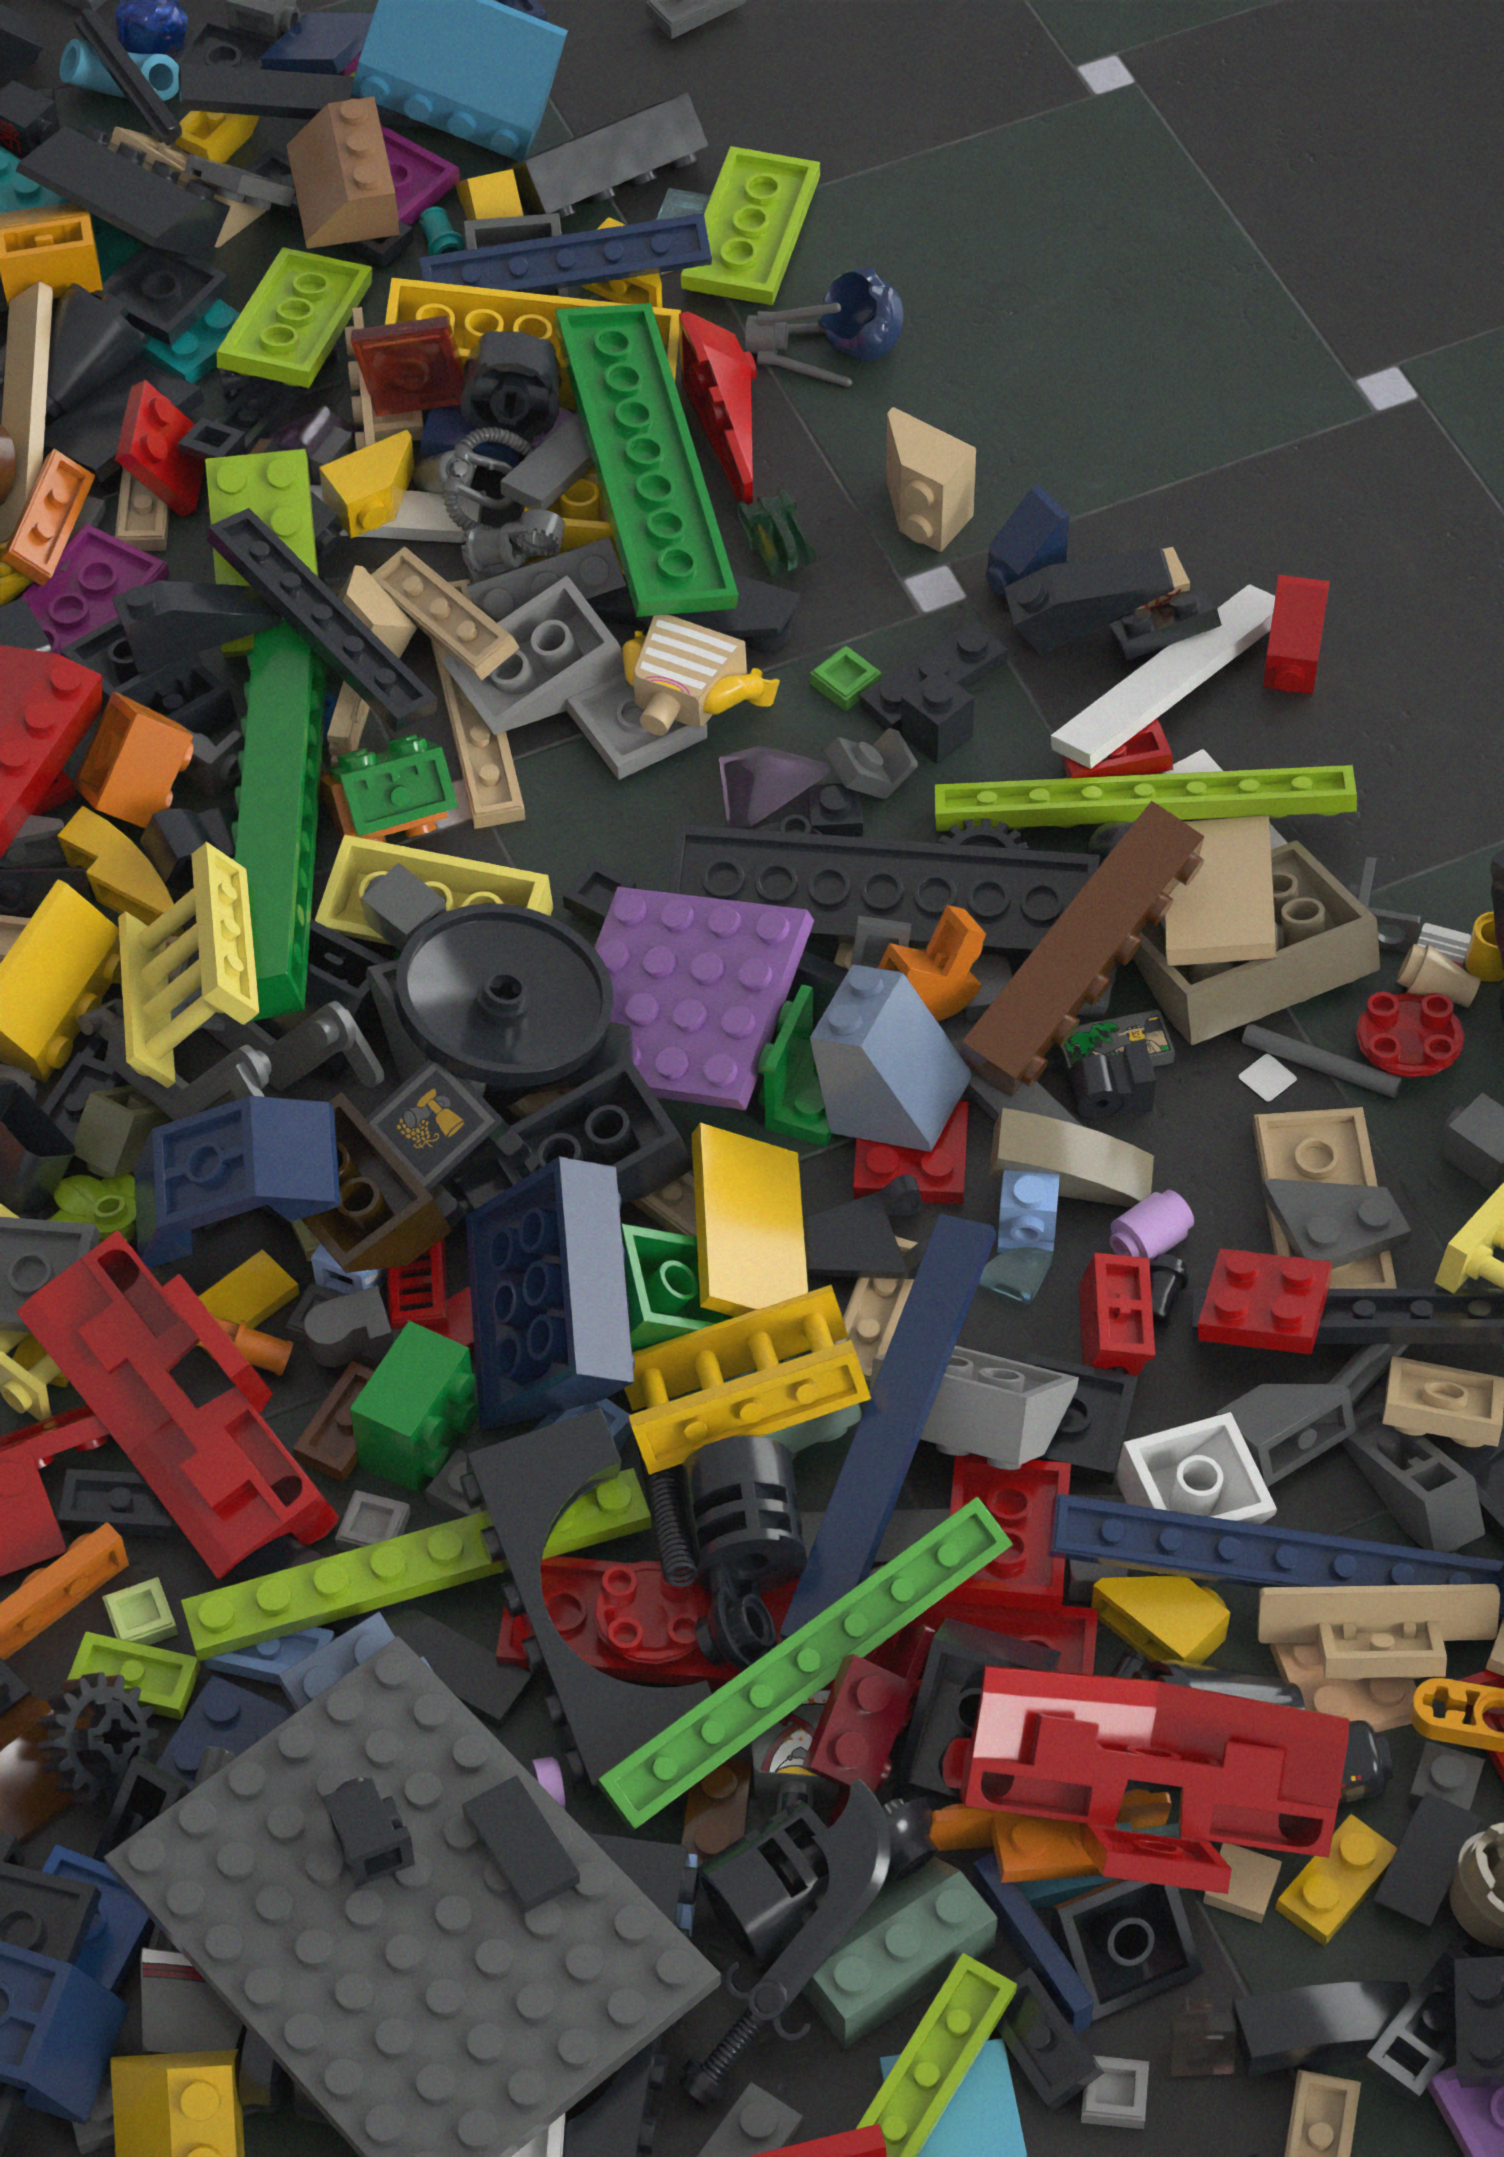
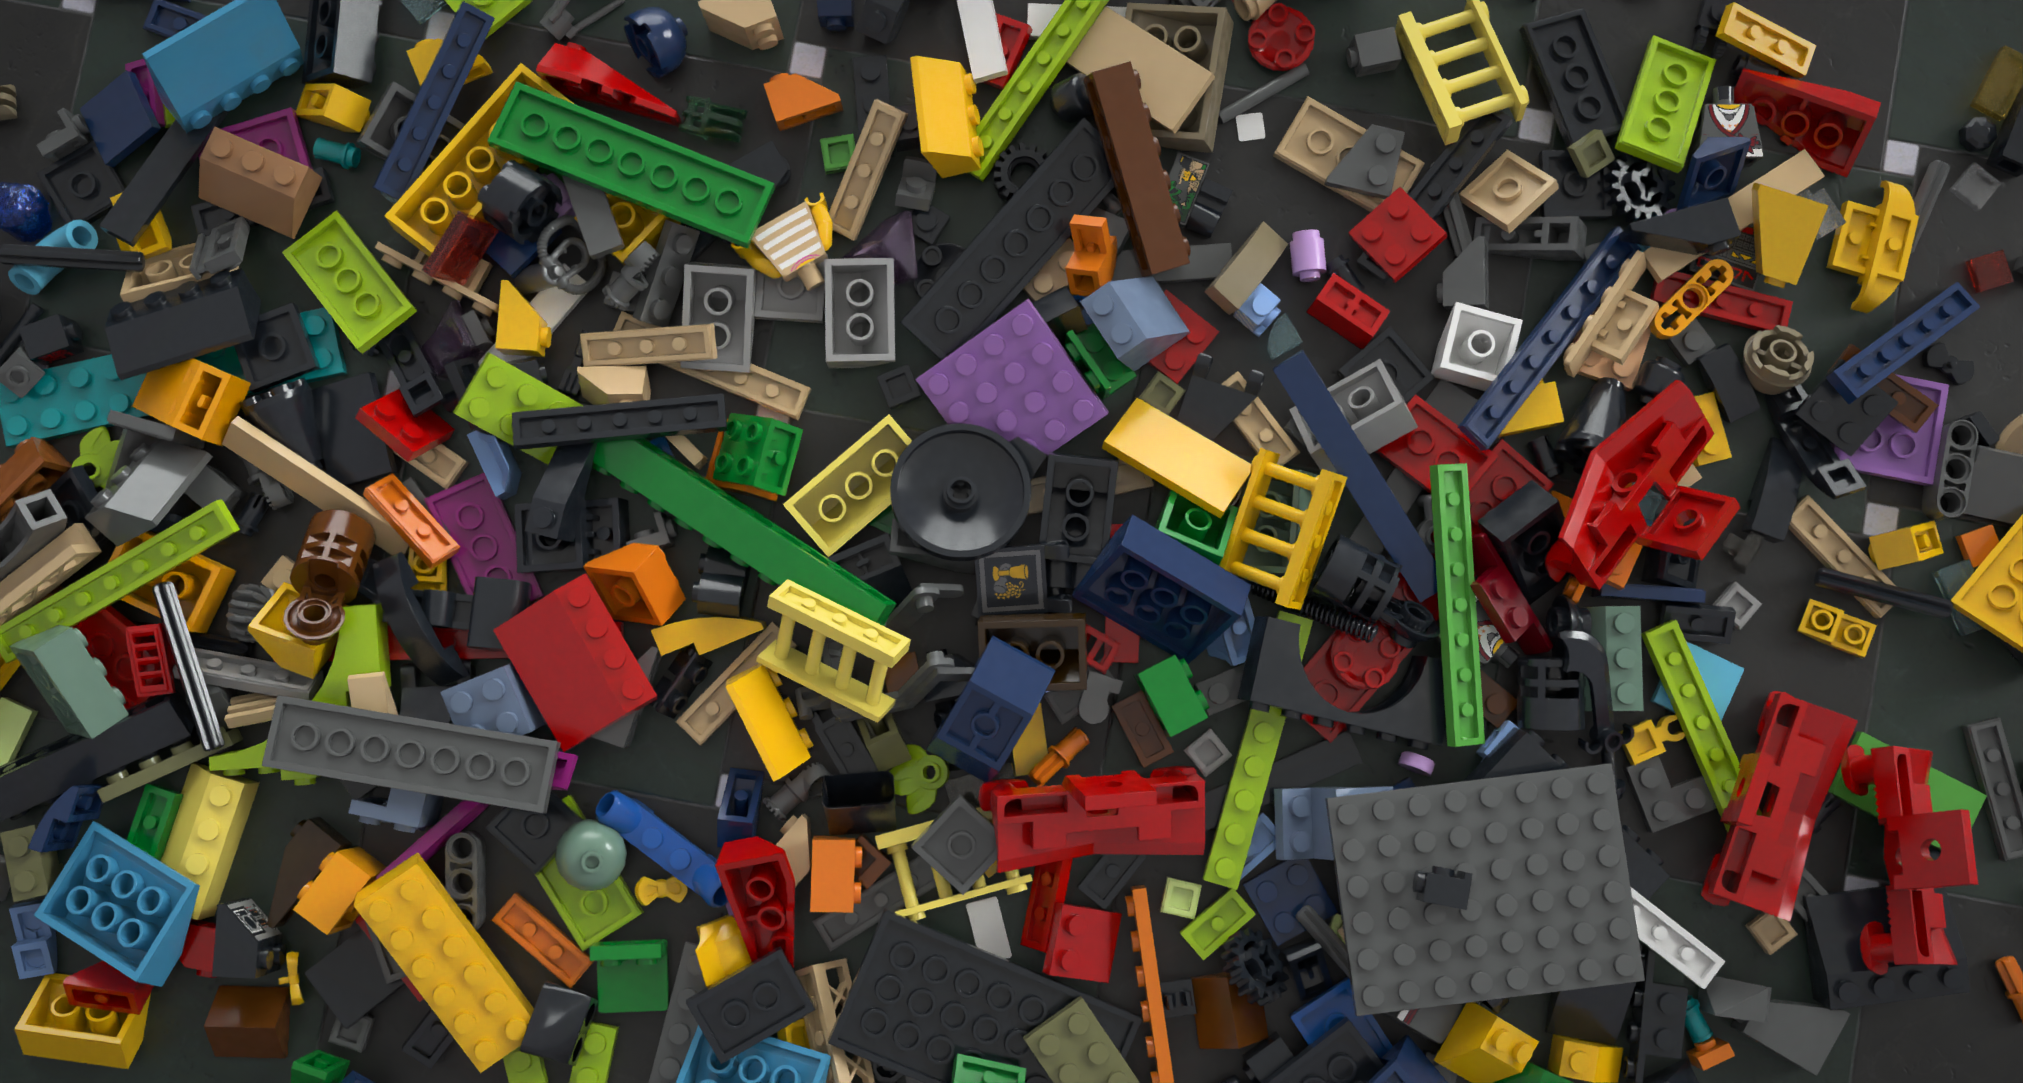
camera: 60 degrees left, 30 degrees up
dark grey brick [361,863,447,953] -> none
black tile [462,1775,580,1913] -> none
dark grey plate [850,916,912,968] -> none
none -> medium blue slope [467,430,522,500]
none -> dark blue cylinder [624,7,688,78]
none -> orange slope [763,73,843,131]
none -> light grey slope [824,258,895,369]
none -> tan tile [829,99,908,241]
none -> yellow slope [910,56,984,178]
none -> olive tile [1139,371,1186,415]
none -> yellow plate [1619,715,1685,765]

